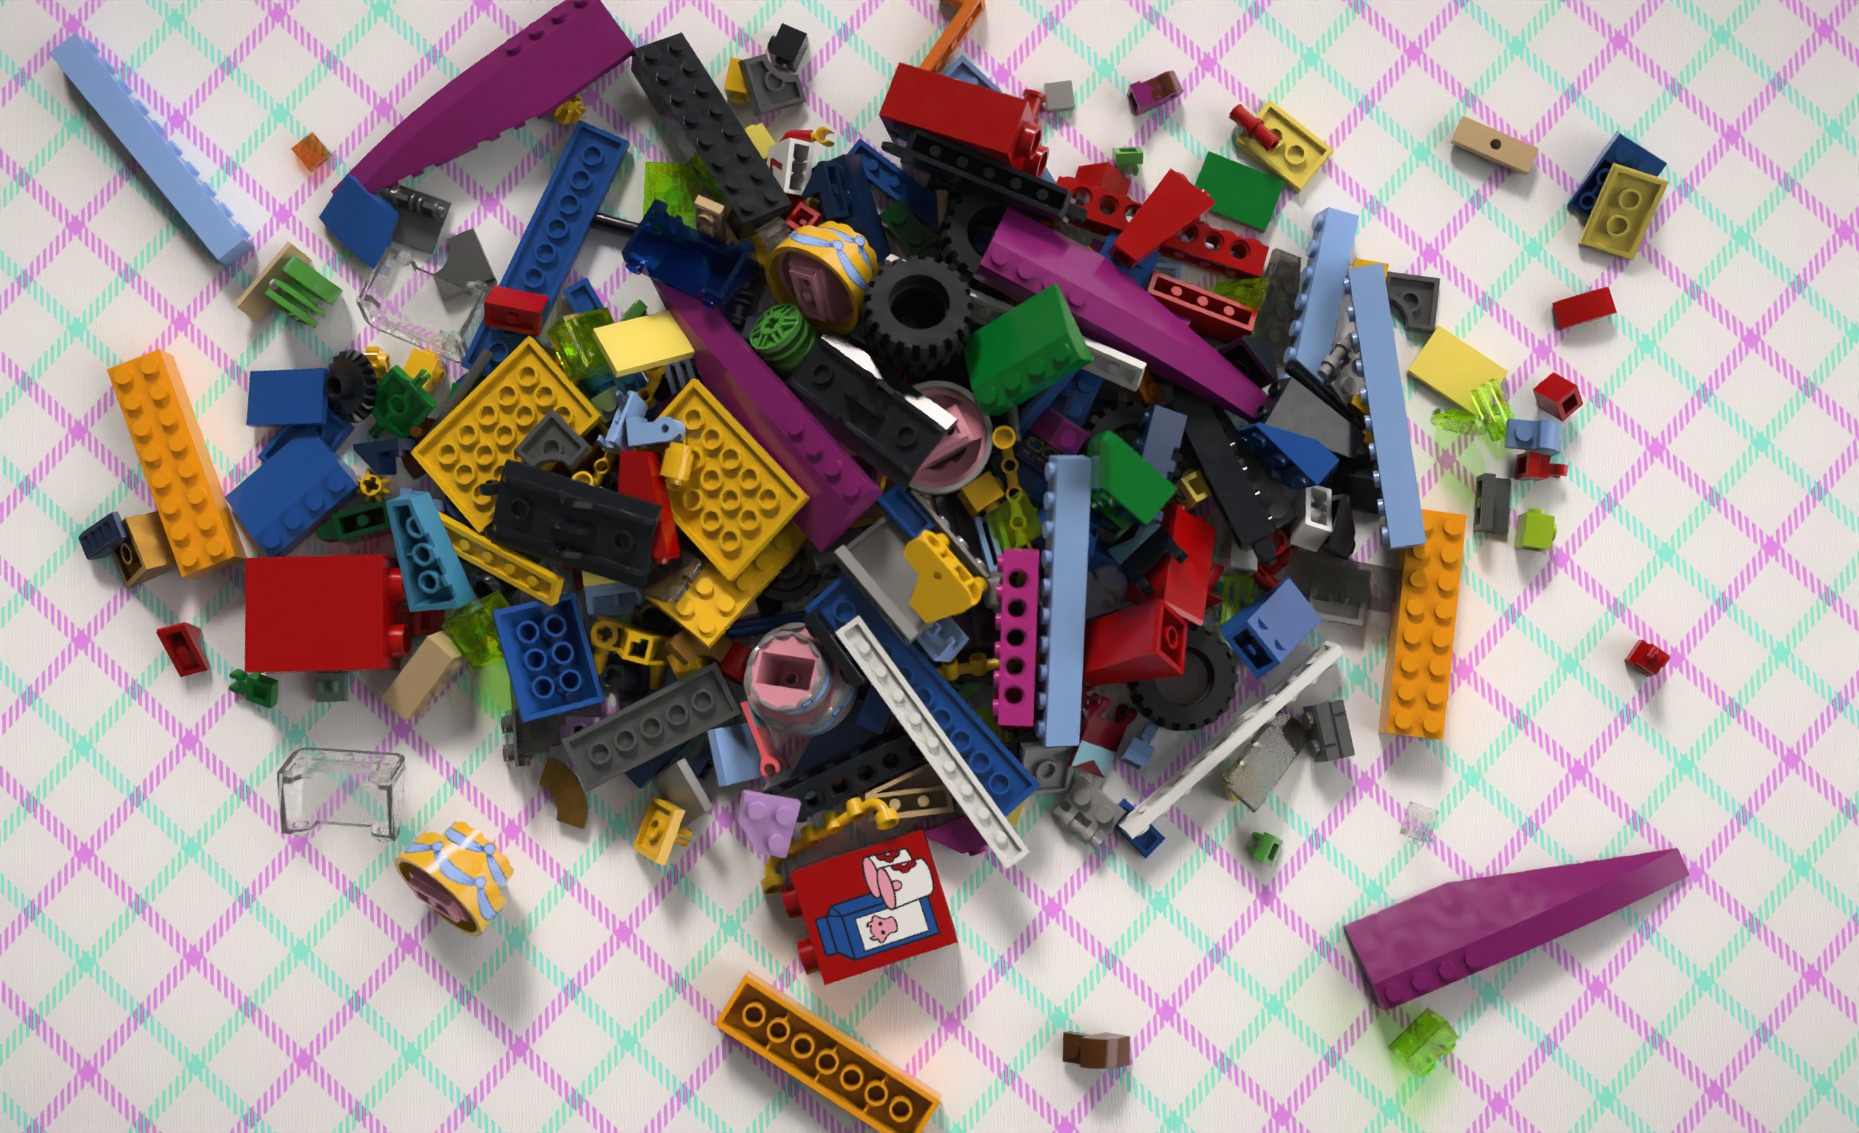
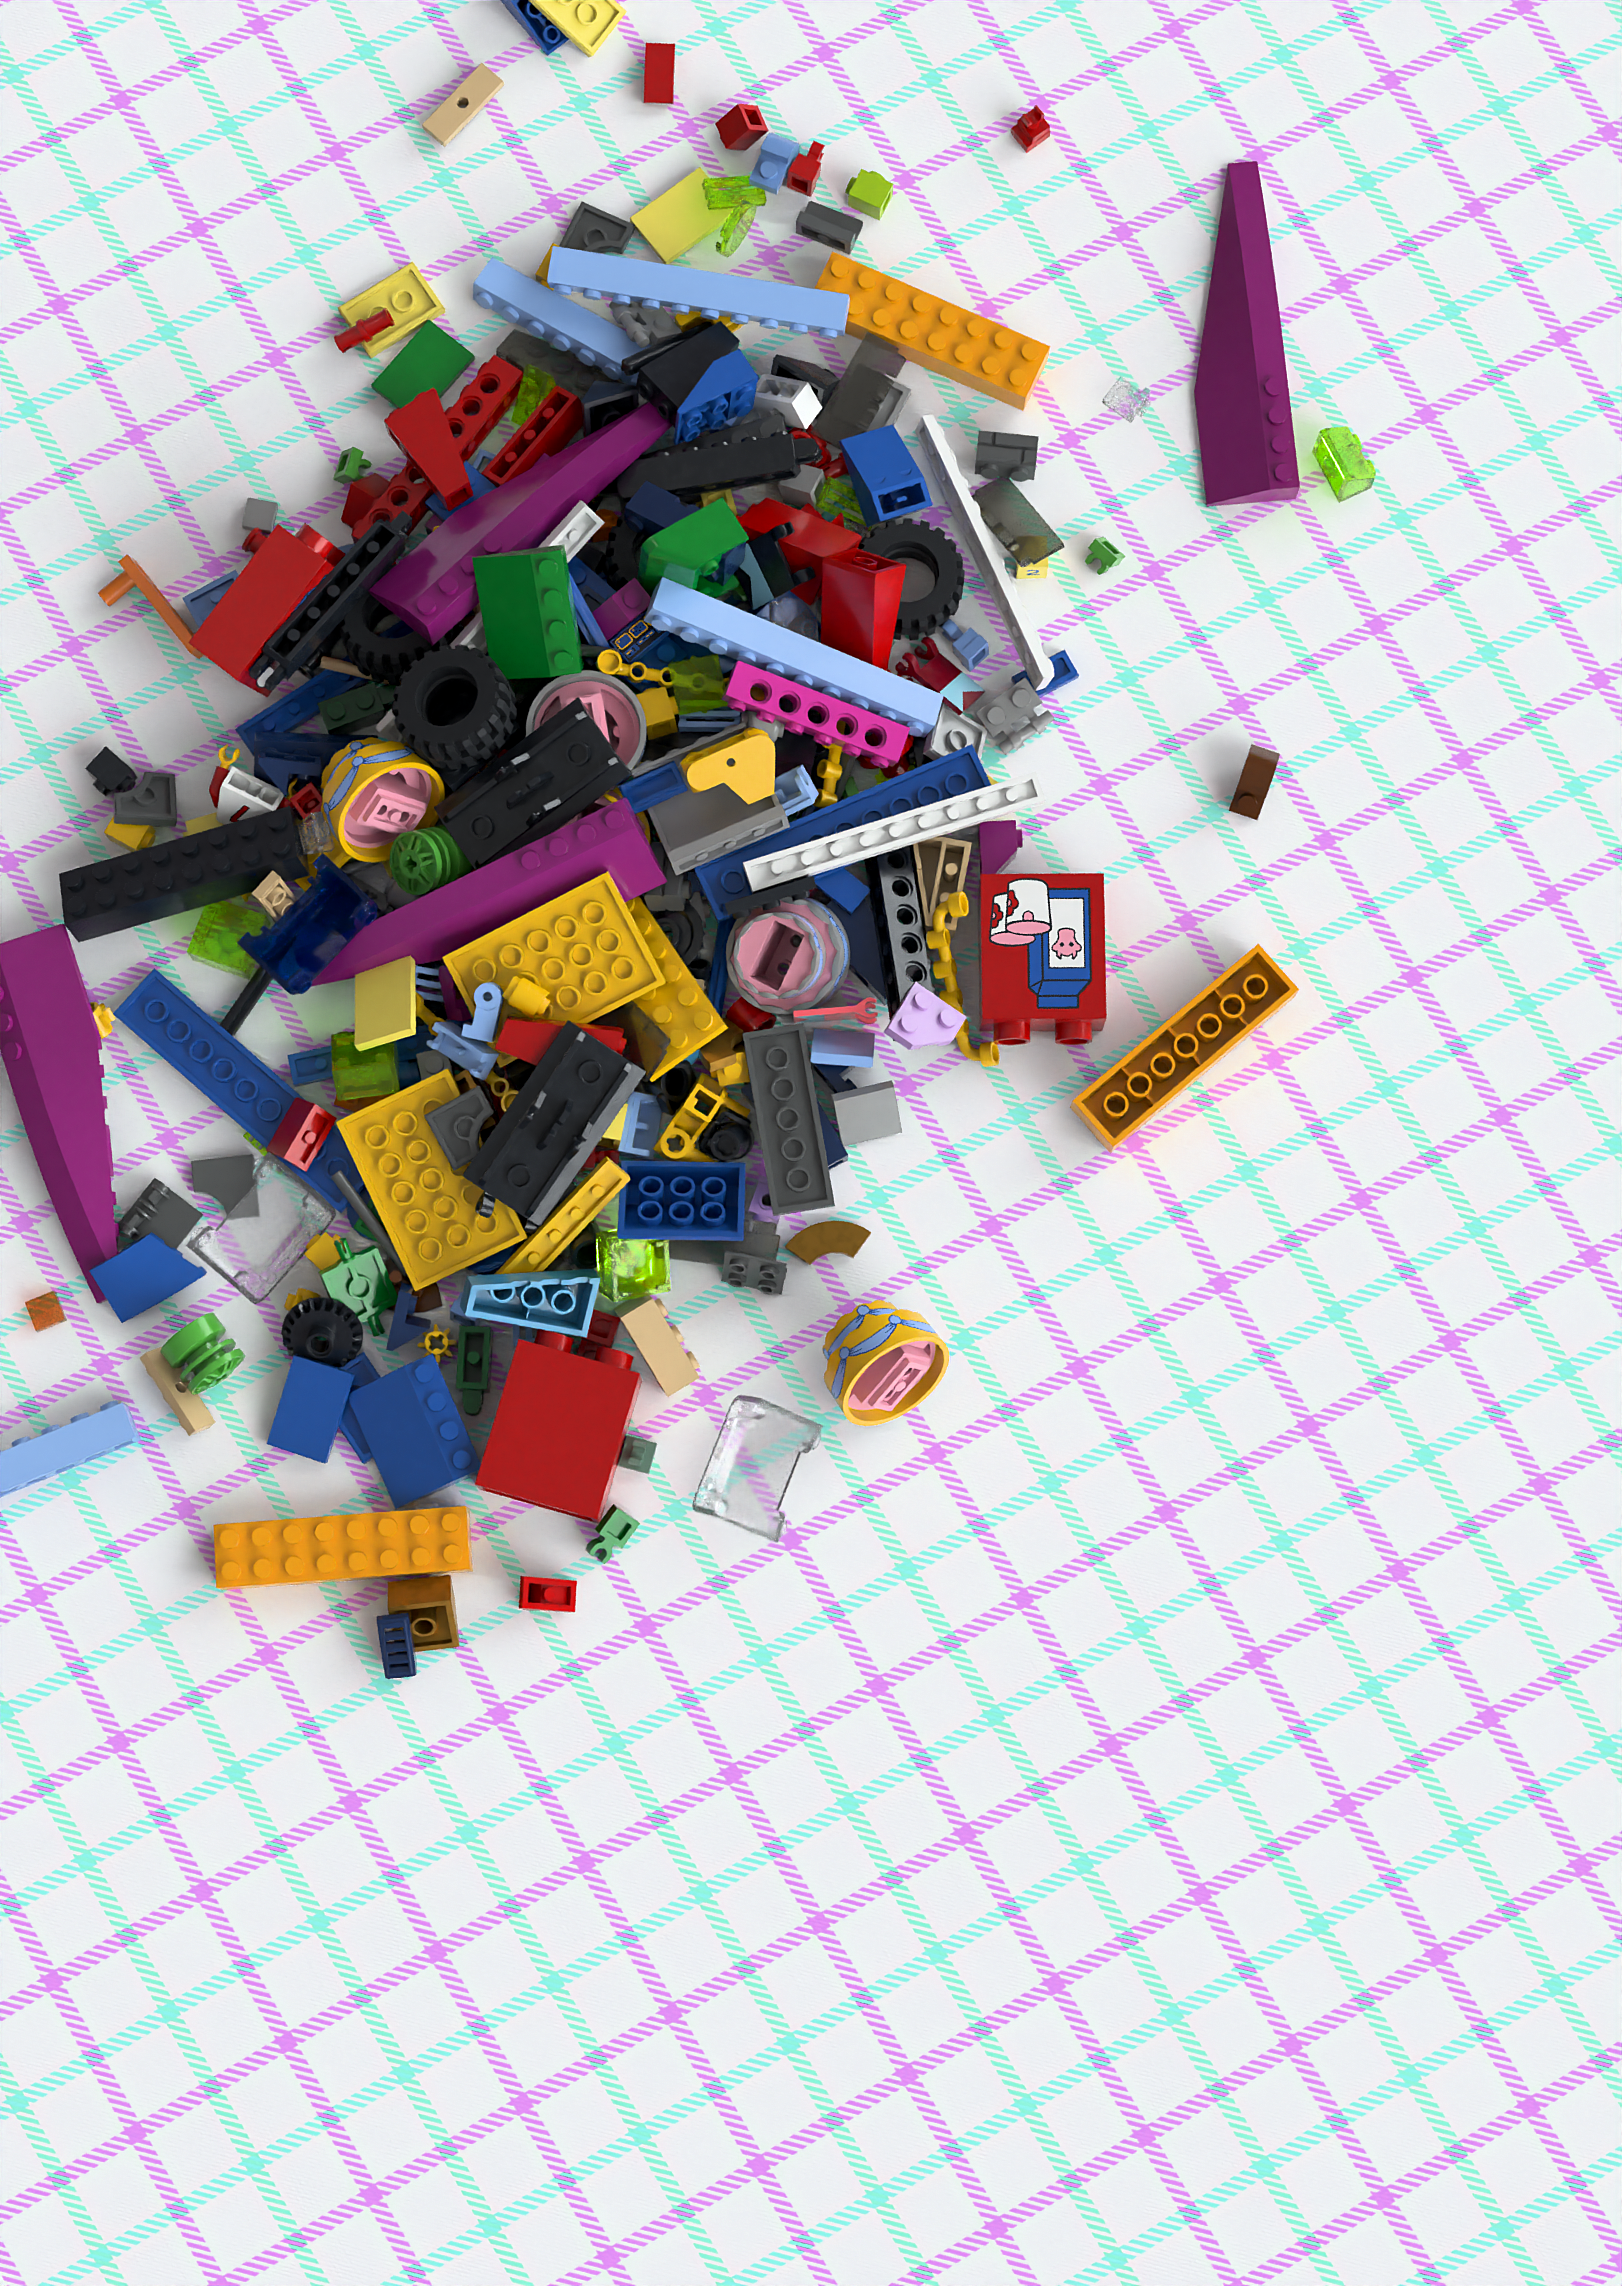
camera: 75 degrees left, 5 degrees down
bright green tile [619,299,648,322] -> none
yellow tile [632,795,692,865] -> none
magenta leg [1127,70,1184,116] -> none
black slope [1330,454,1382,515] -> none

